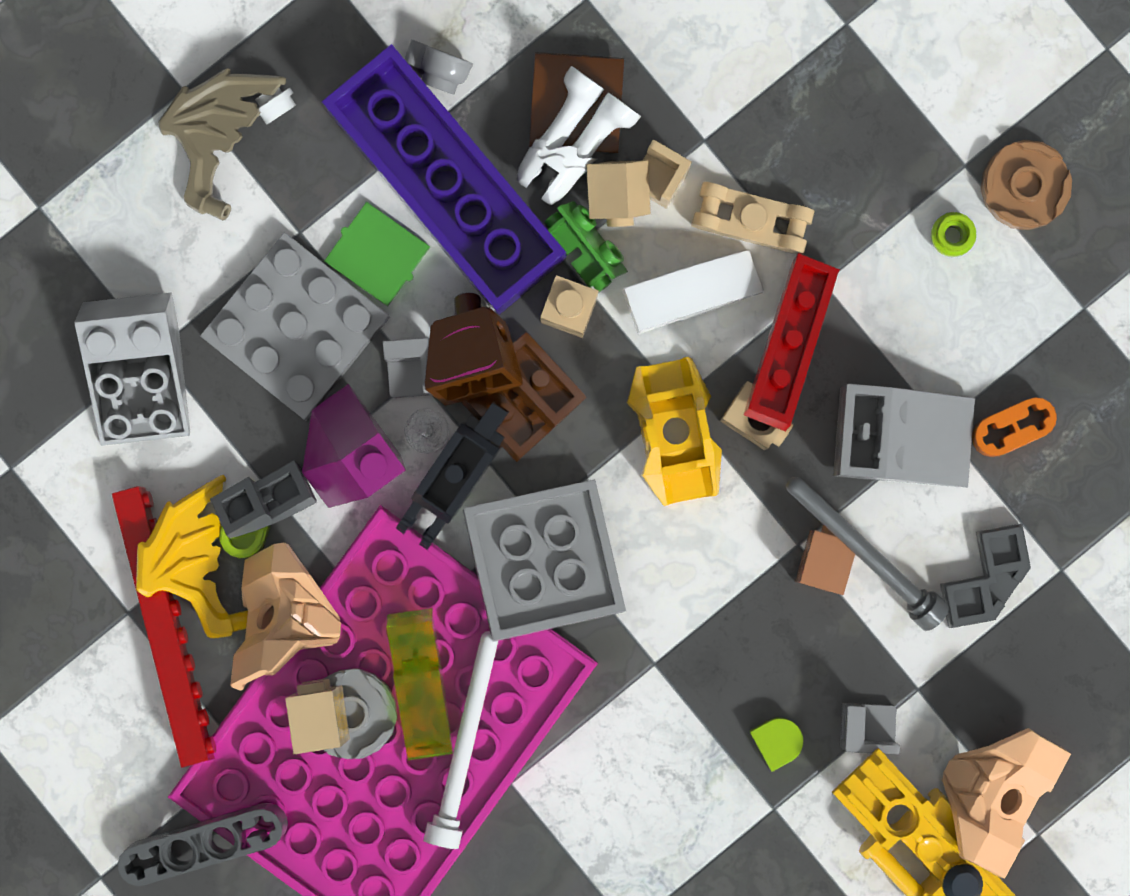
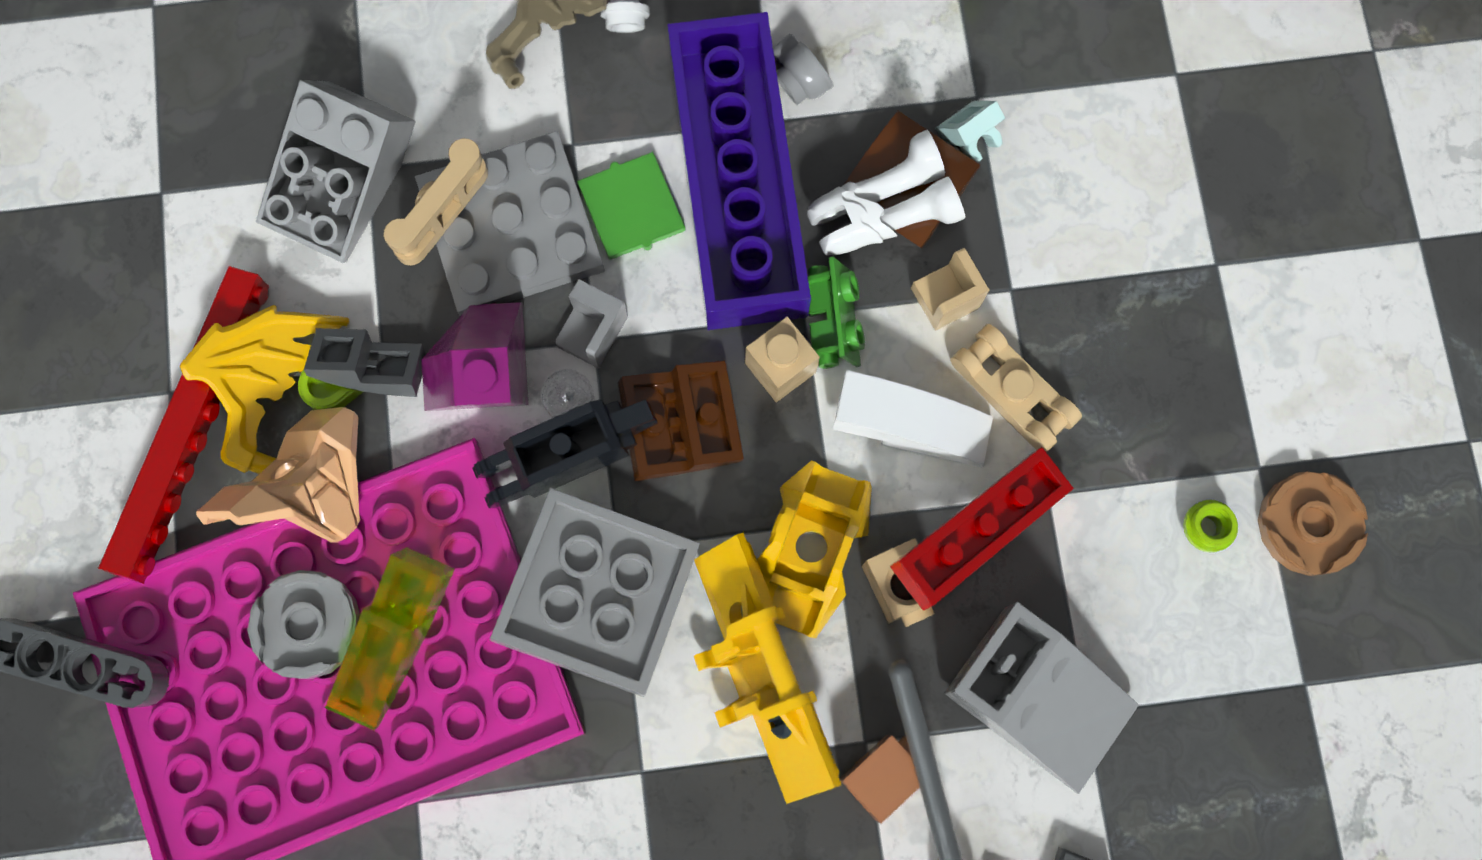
camera: 30 degrees right, 10 degrees down
tan brick [285,678,350,754] -> none
white piece [423,631,498,849] -> none
reddish brown torso [425,293,523,406] -> none
tan brick [587,160,651,227] -> none
orange beam [972,397,1057,457] -> none
none -> tan plate [384,138,488,265]
none -> yellow piece [693,533,841,804]
none -> light aqua tile [935,101,1005,162]

